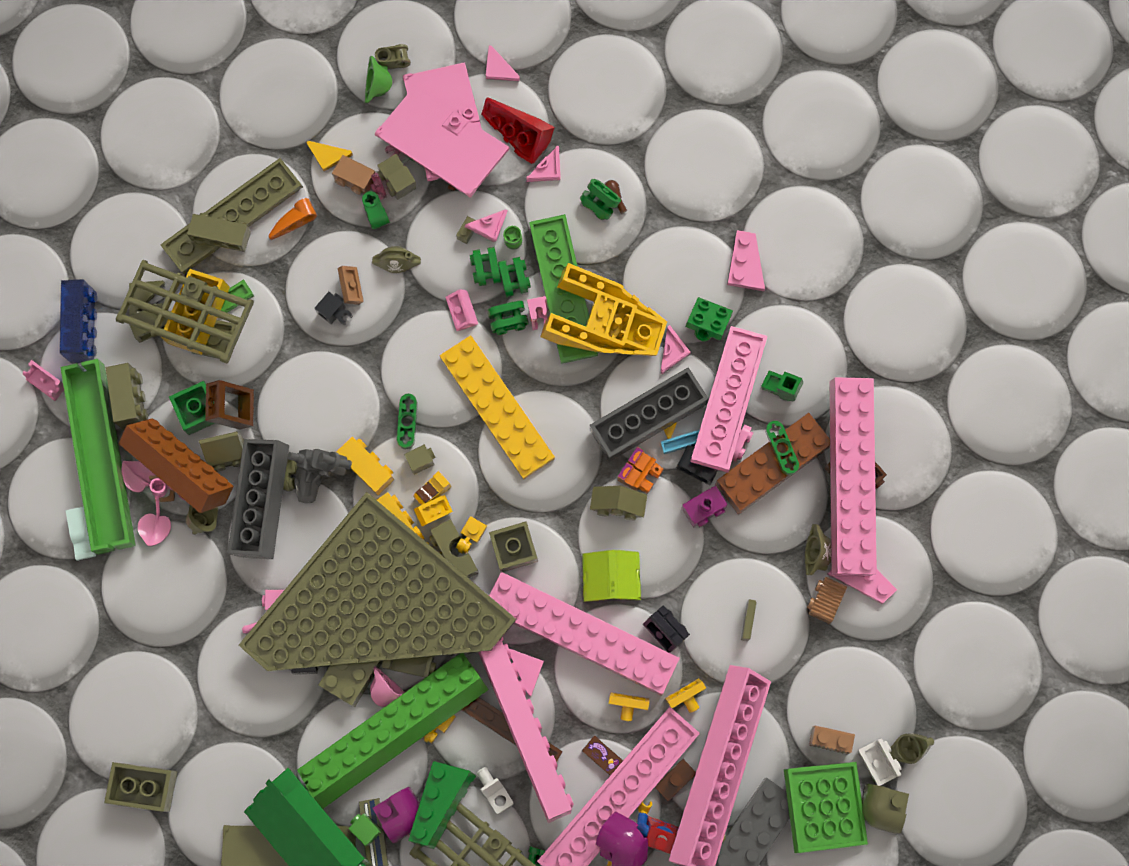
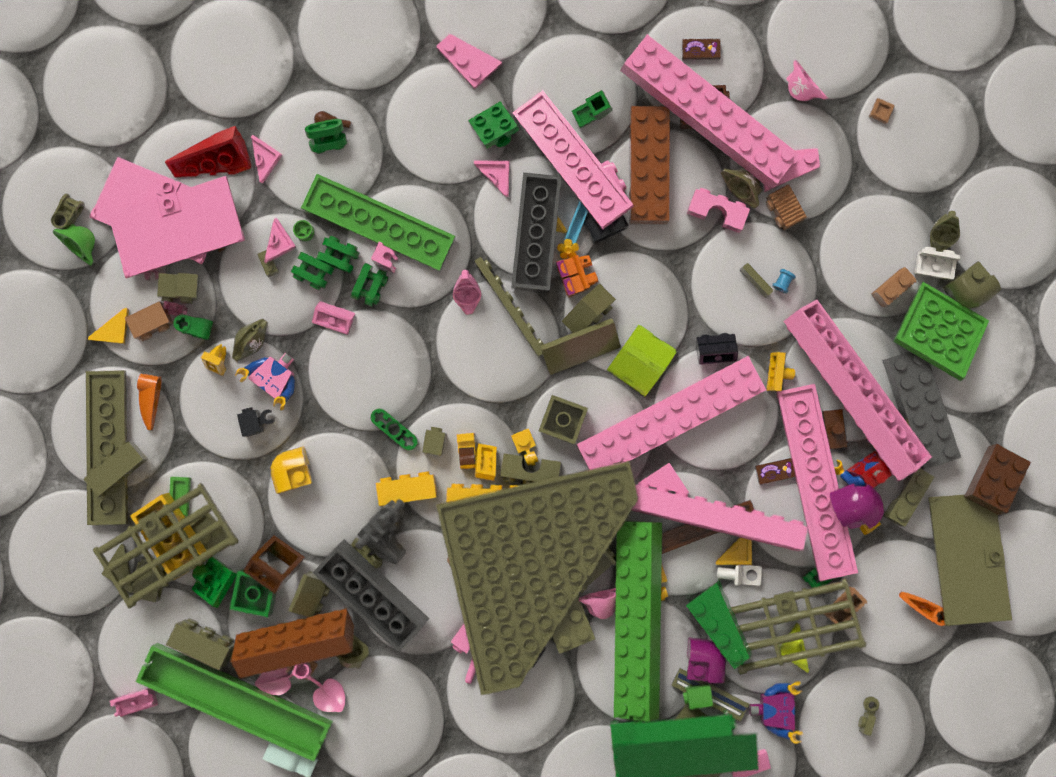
camera: 55 degrees left, 10 degrees up
clear blue brick [60,279,97,364] -> none
medium nougat plate [337,266,364,305] -> none
yellow plate [439,335,555,480] -> none
bright pink tile [486,45,520,81] -> none
yellow wedge [540,263,667,356] -> none
yellow tile [609,692,649,721] -> none
magenta brick [681,485,728,528] -> none
green beam [765,421,799,475] -> none
none -> green plate [191,556,237,608]
none -> yellow tile [201,344,226,376]
none -> torso [235,353,295,411]
none -> yellow brick [270,446,312,494]
none -> bright pink hat [453,270,481,315]
none -> olive plate [475,257,544,358]
none -> olive tile [540,318,621,375]
none -> yellow plant [557,239,579,259]
none -> reddish brown tile [682,39,721,60]
none -> bright pink arch [686,188,750,233]
none -> yellow tile [715,537,752,565]
none -> dark azure bush [772,269,796,294]
none -> bright pink hat [786,60,828,101]
none -> medium nougat tile [869,98,895,124]

